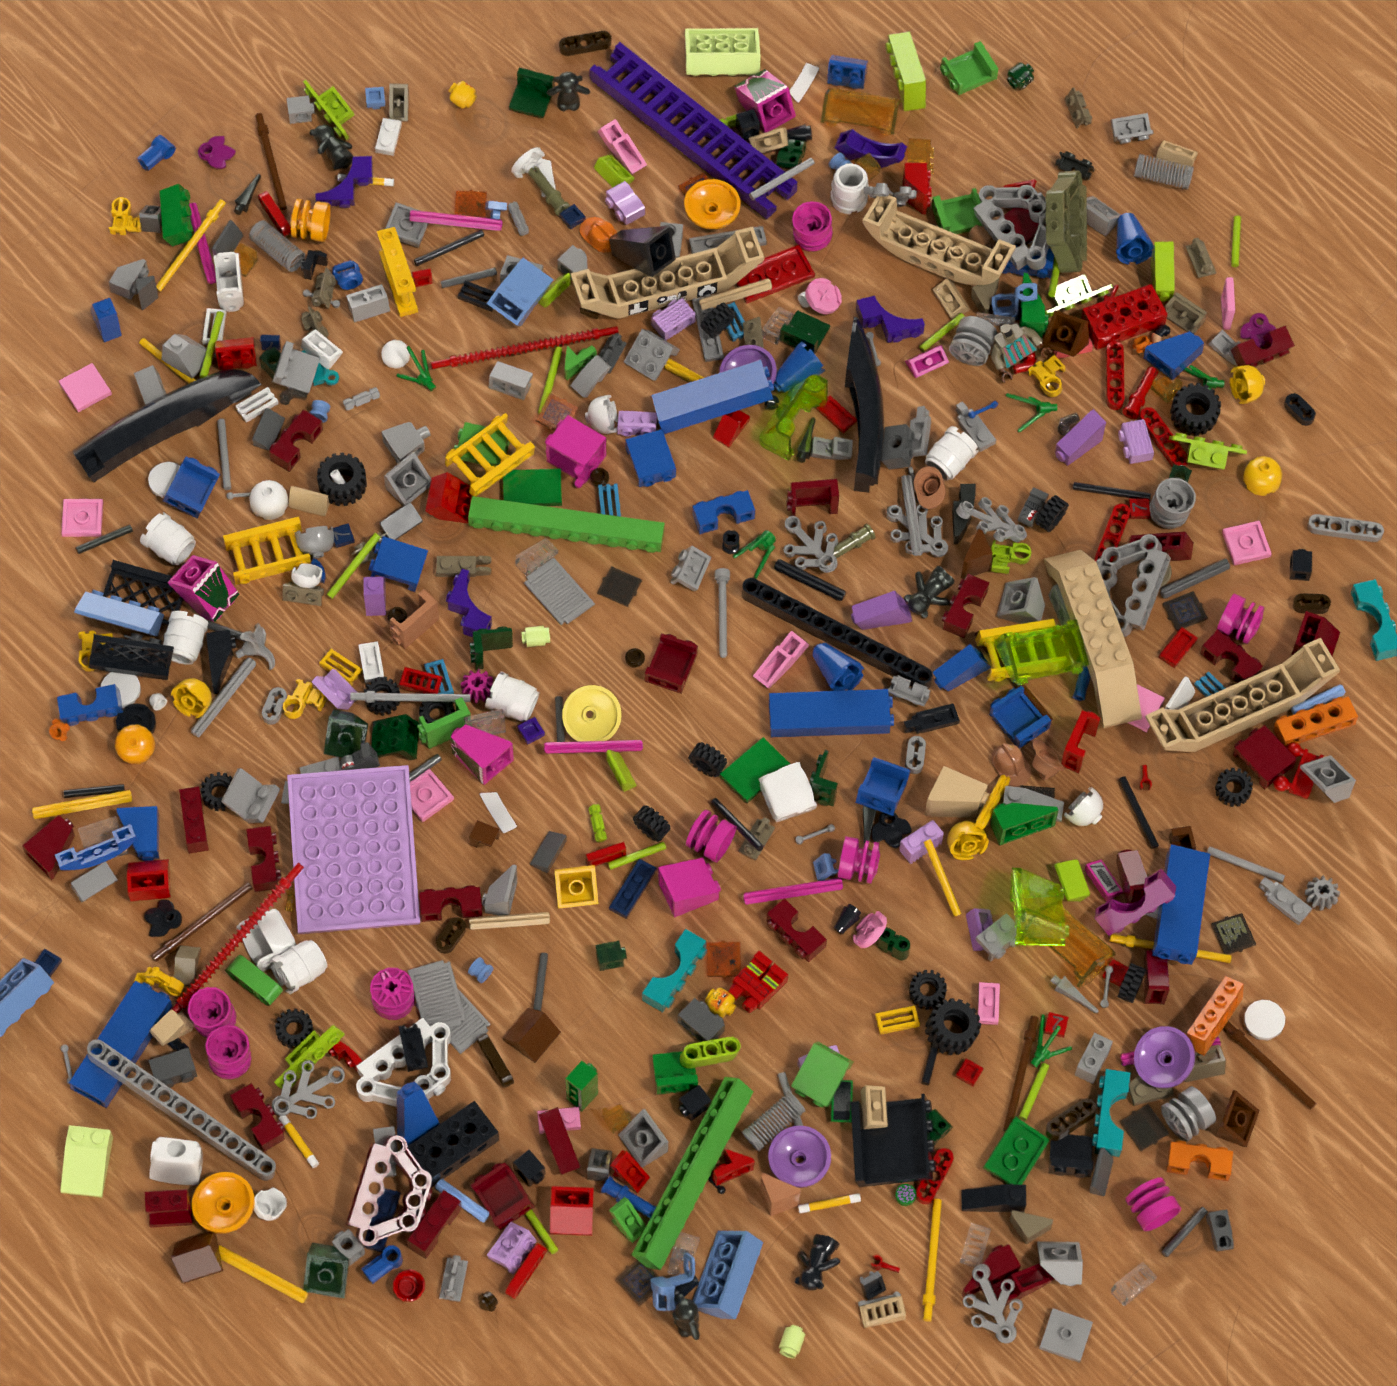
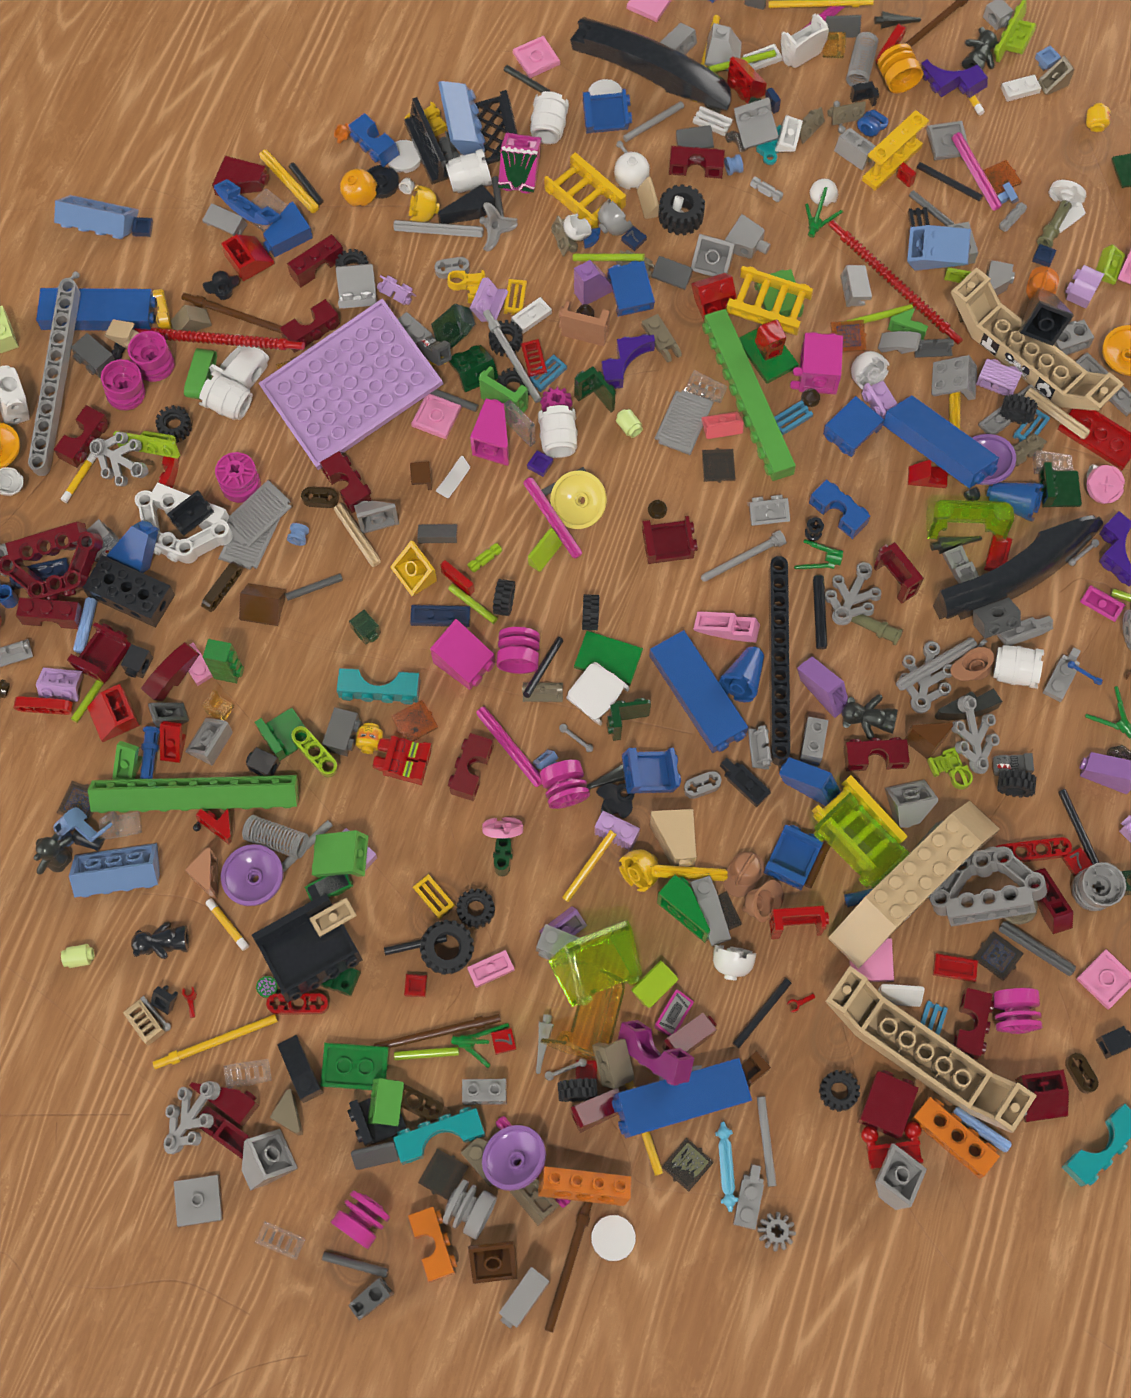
camera: 65 degrees right, 5 degrees up
black cone [833,904,862,935] -> none
none -> bright green panel [367,1078,404,1126]
none -> lavender hinge [377,275,417,305]
none -> light grey slope [499,1267,550,1329]
none -> dark tan panel [592,1039,635,1089]
none -> coral slope [702,412,743,439]
none -> medium azure wheel [715,1122,738,1212]
none -> red piece [755,320,786,360]
none -> light grey brick [799,717,828,766]

